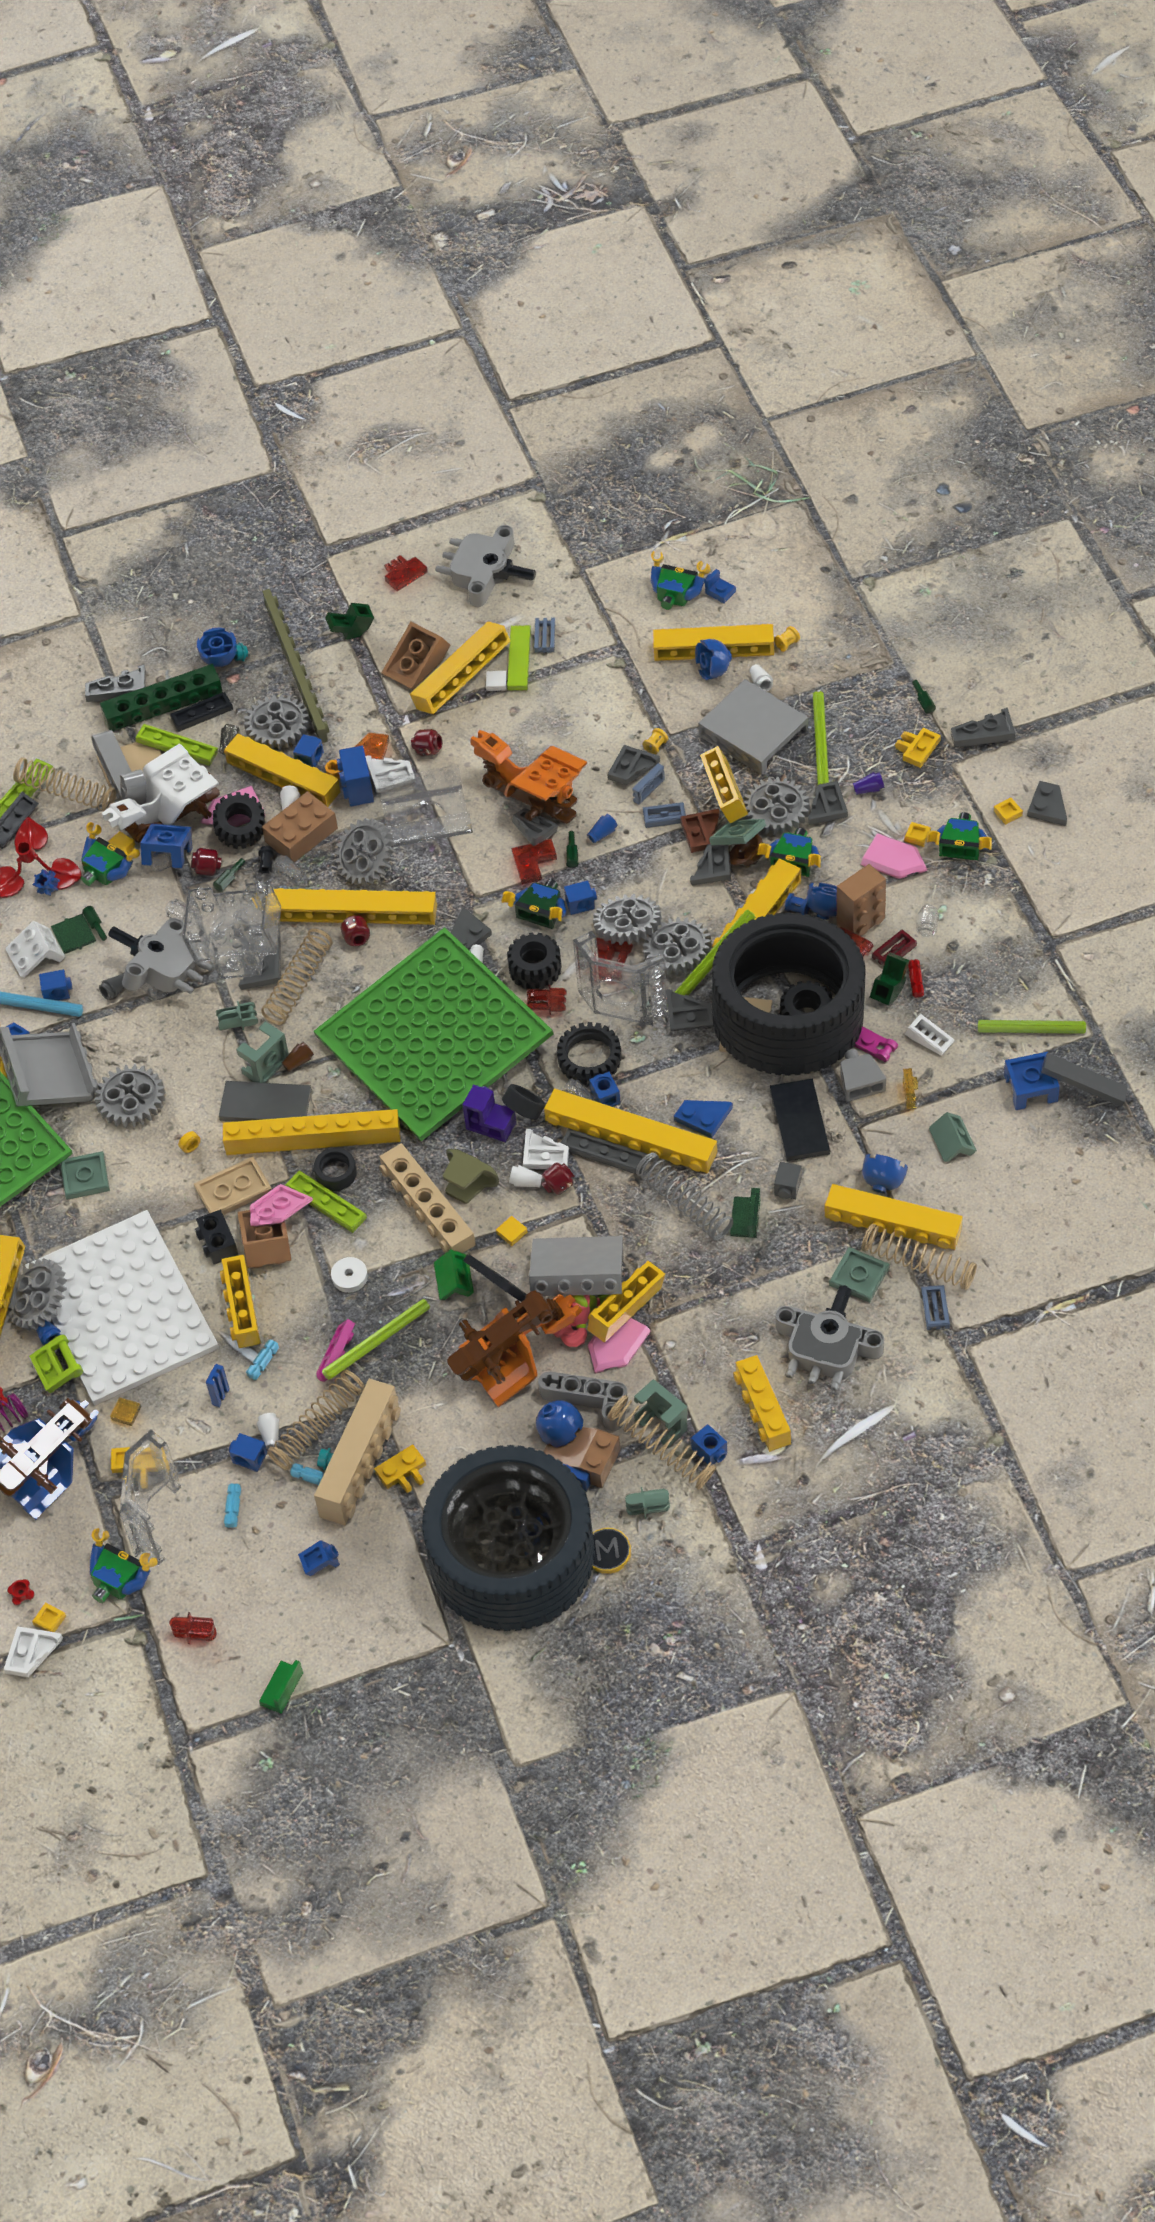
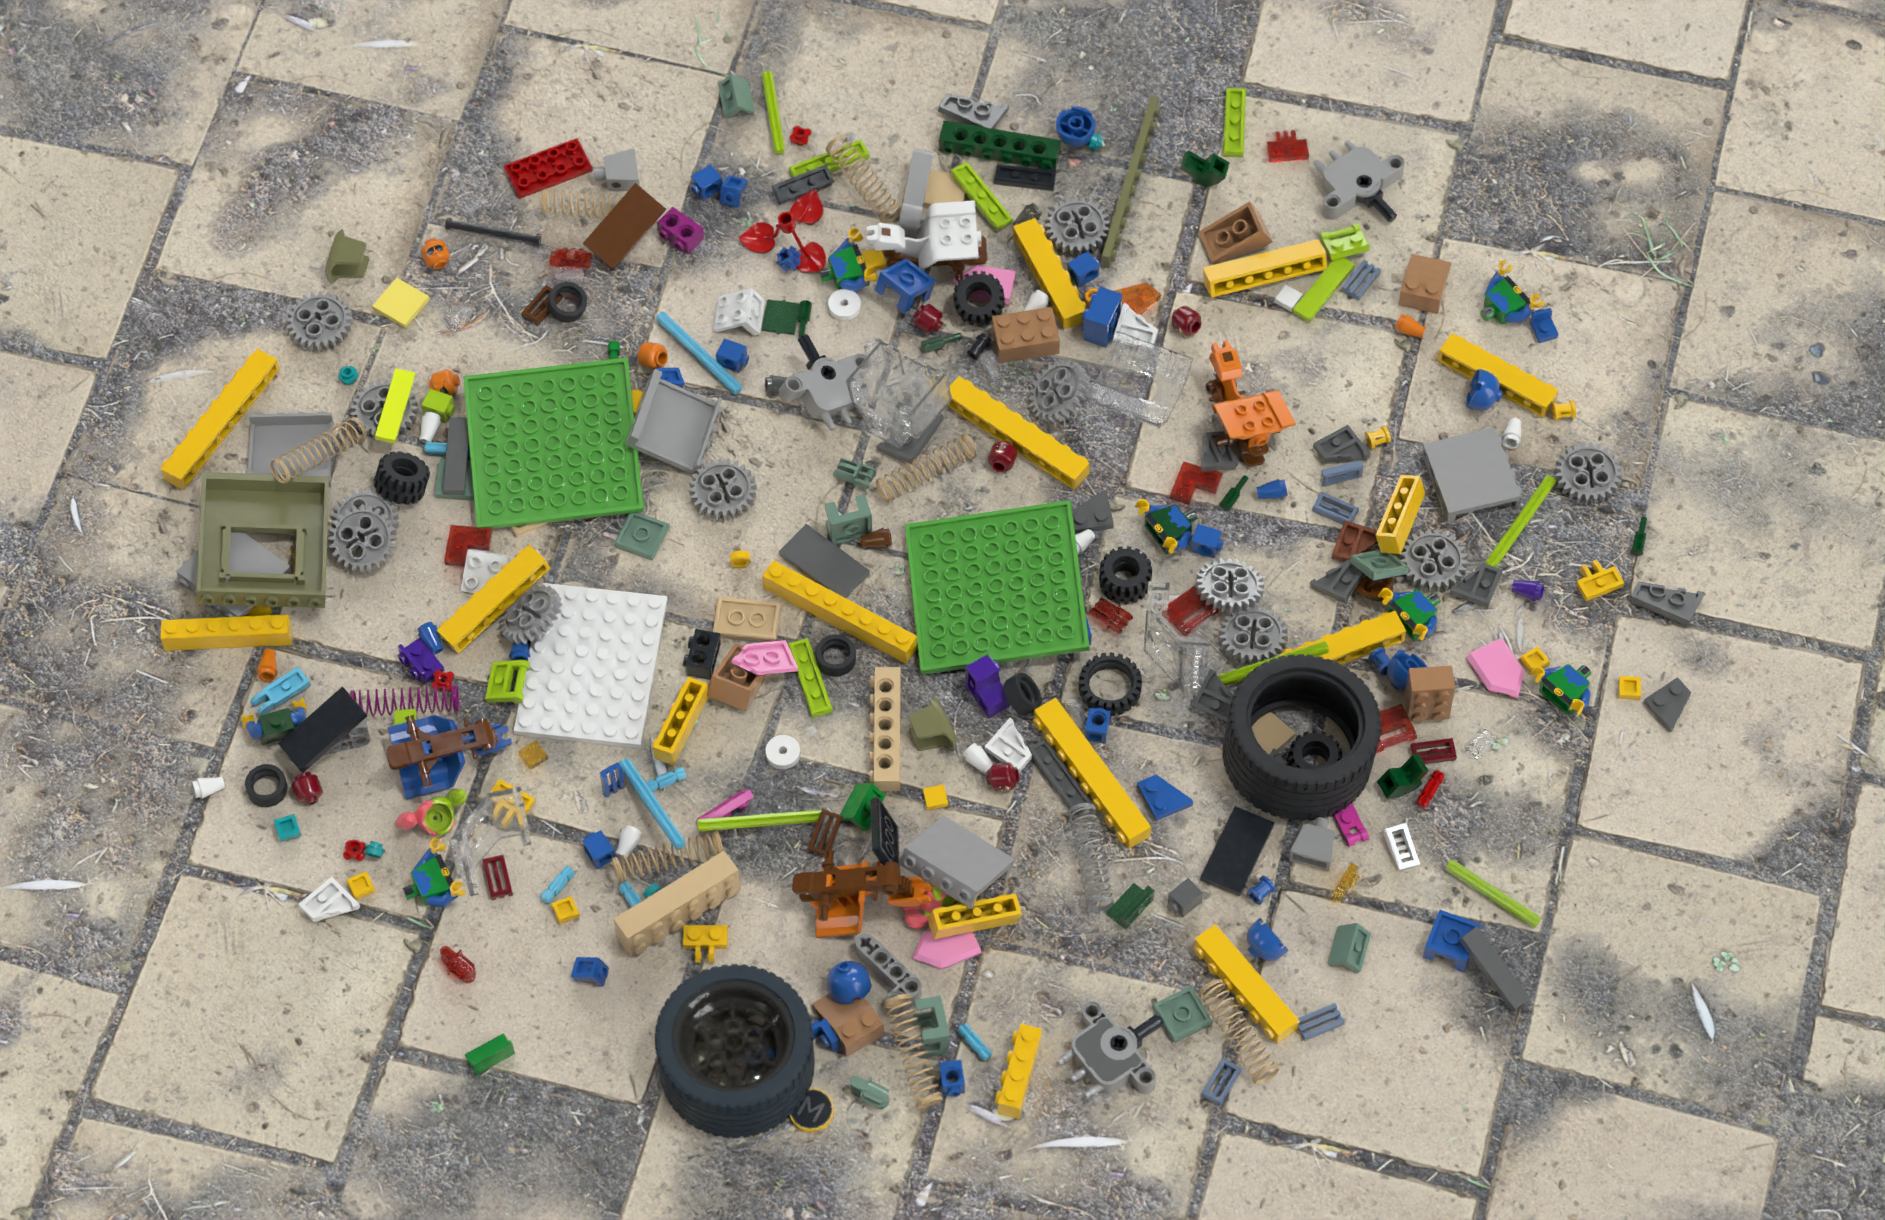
camera: 30 degrees right, 5 degrees up
none -> teal plate [365,841,385,858]
none -> lime hair [395,788,467,836]
none -> dark red tile [482,854,513,900]
none -> yellow tile [551,896,580,925]
none -> medium azure axle [619,758,686,850]
none -> reddish brown tile [807,809,843,856]
none -> white piece [828,289,861,321]
none -> medium azure axle [958,1023,992,1061]
none -> lime tile [1223,88,1246,158]
none -> blue bush [1247,876,1276,905]
none -> sand blue tile [1298,1003,1345,1041]
none -> lime plate [1319,223,1370,261]
none -> orange cone [1394,314,1426,339]
none -> medium nougat slope [1398,254,1451,314]
none -> light grey gear [1554,442,1623,505]

